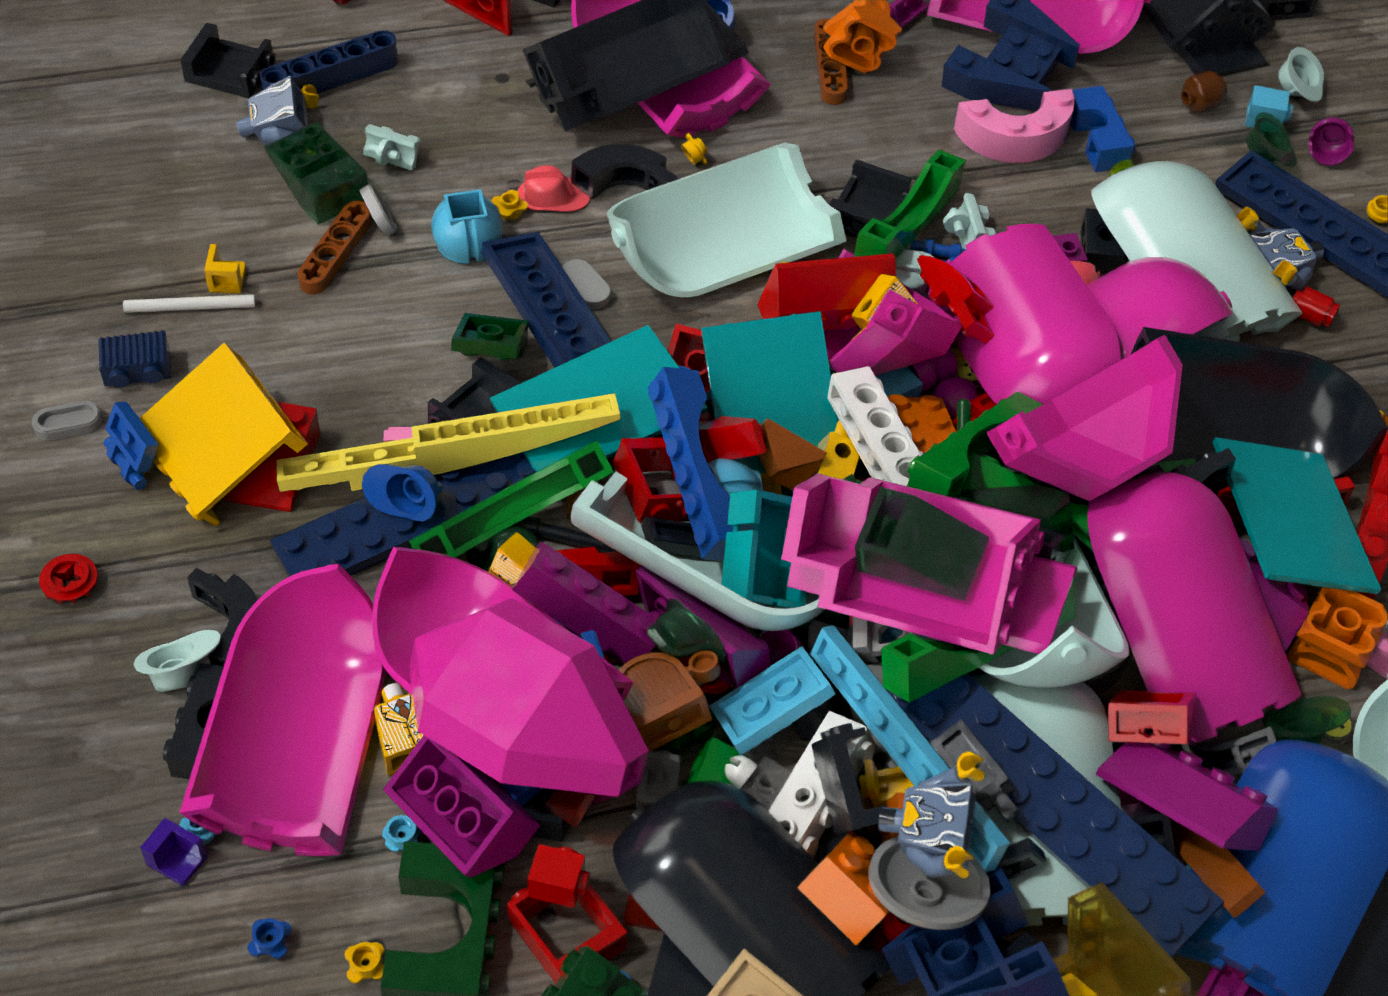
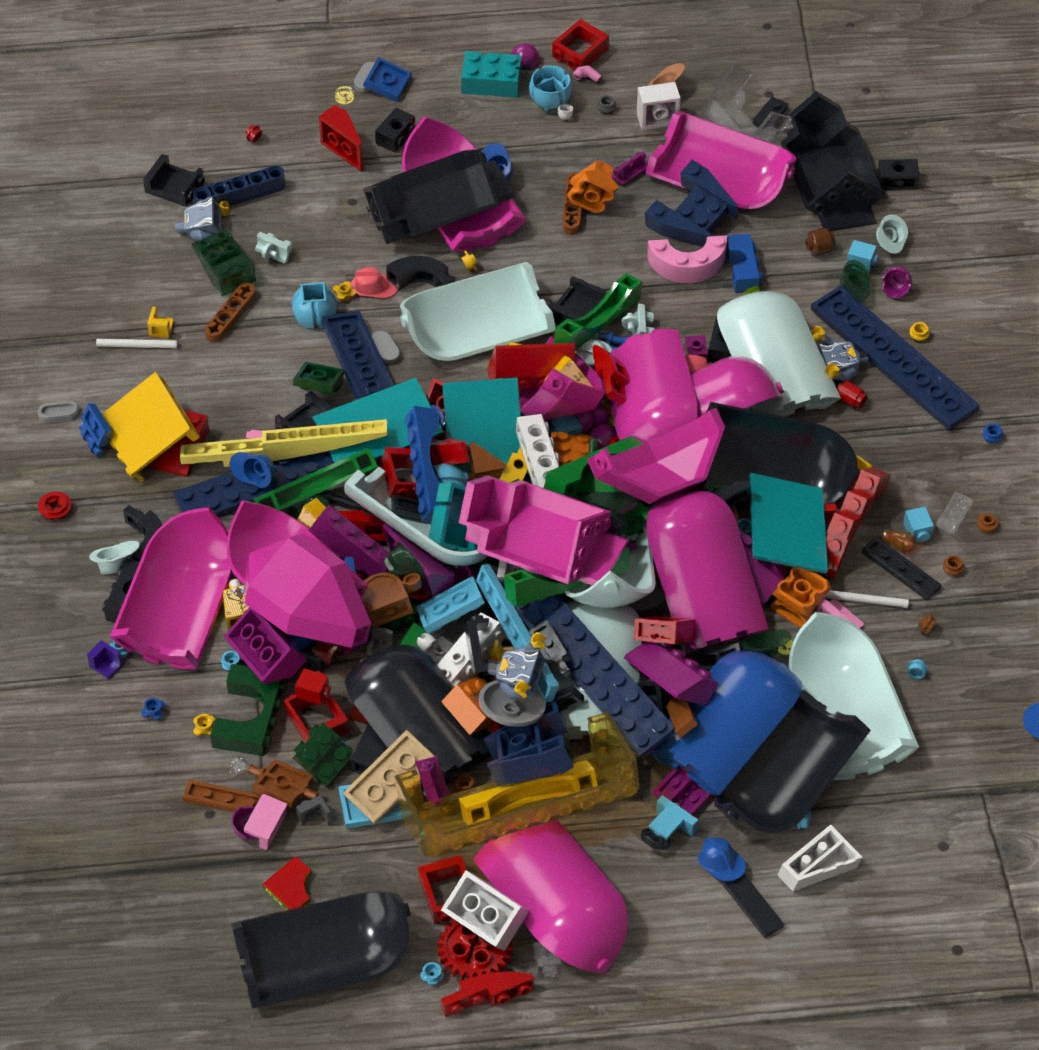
camera: 10 degrees right, 0 degrees up
dark blue brick [98,330,172,387] -> none
light grey tile [360,184,397,237] -> none
clear green slope [854,487,989,601] -> none

